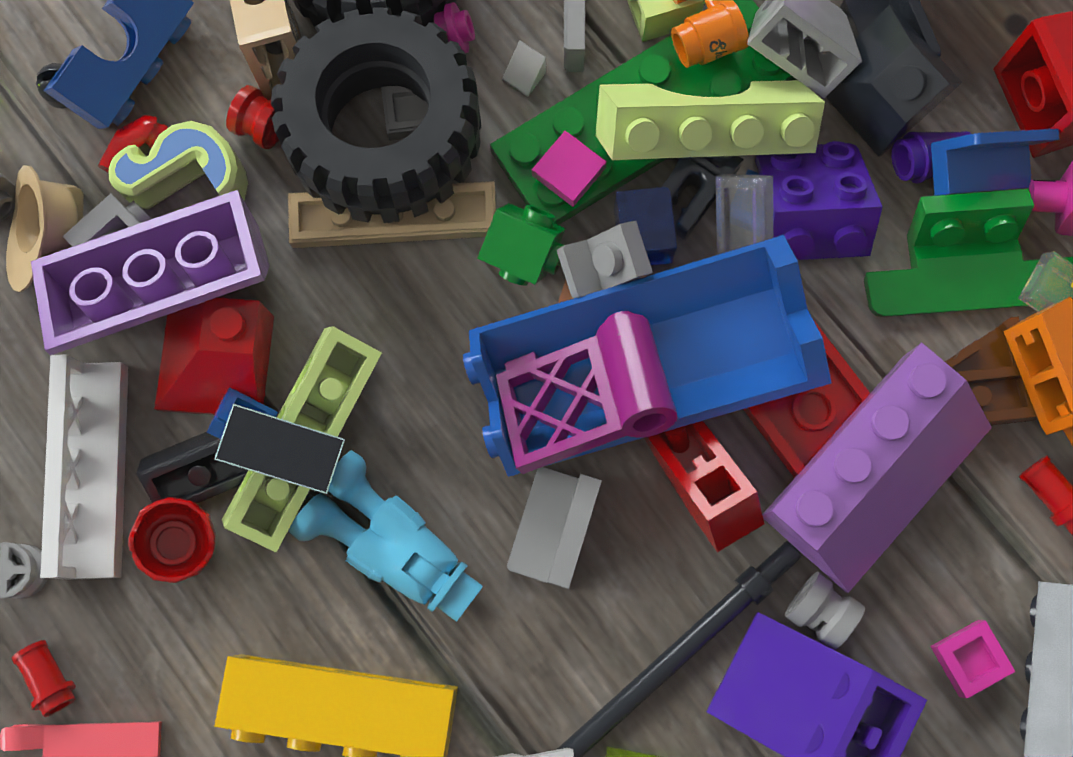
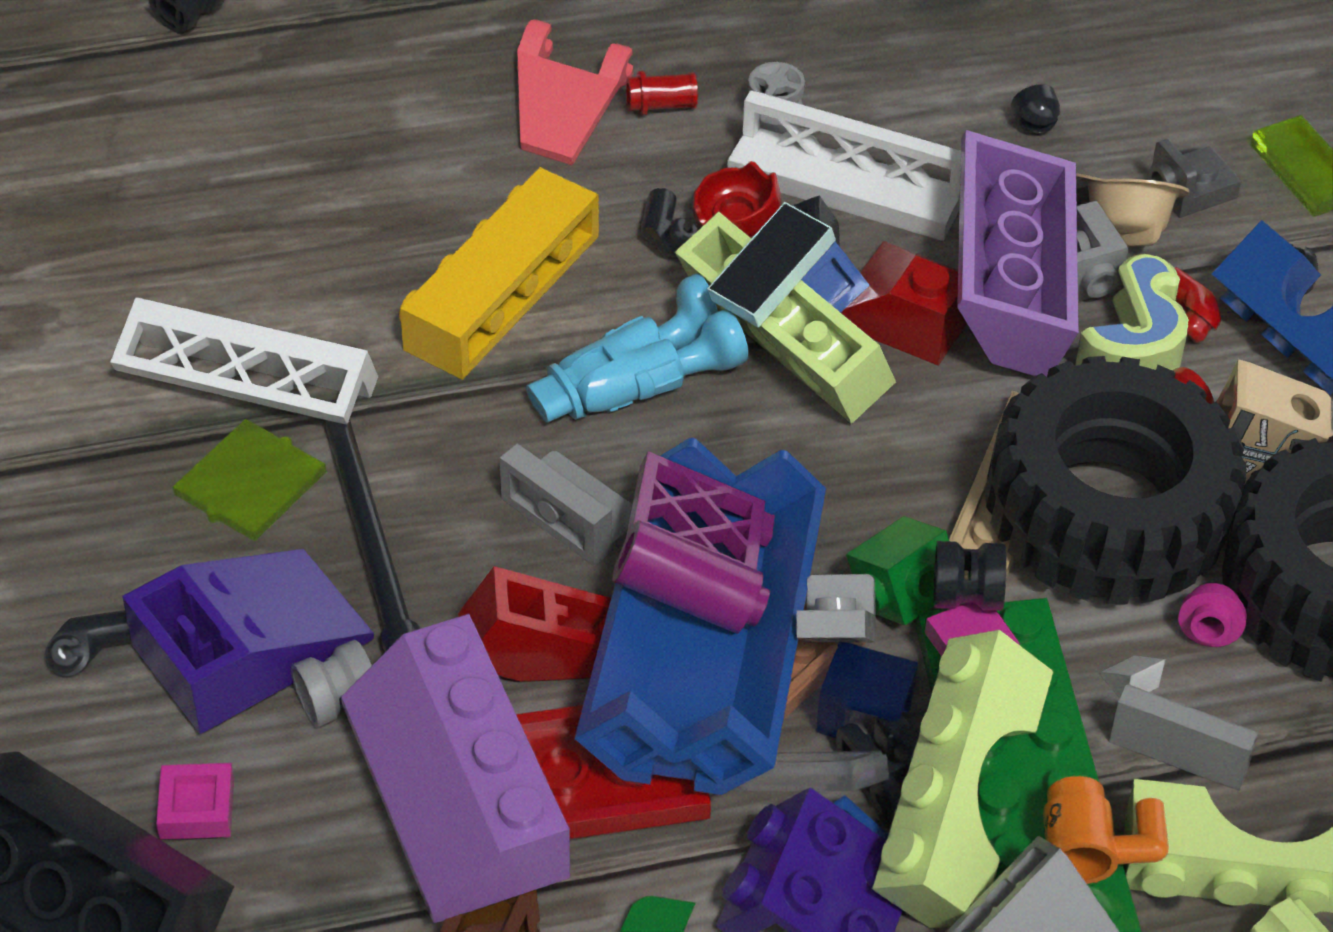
camera: 110 degrees right, 30 degrees down
none -> black arm [641,188,698,258]
none -> black wheel [934,541,1006,611]

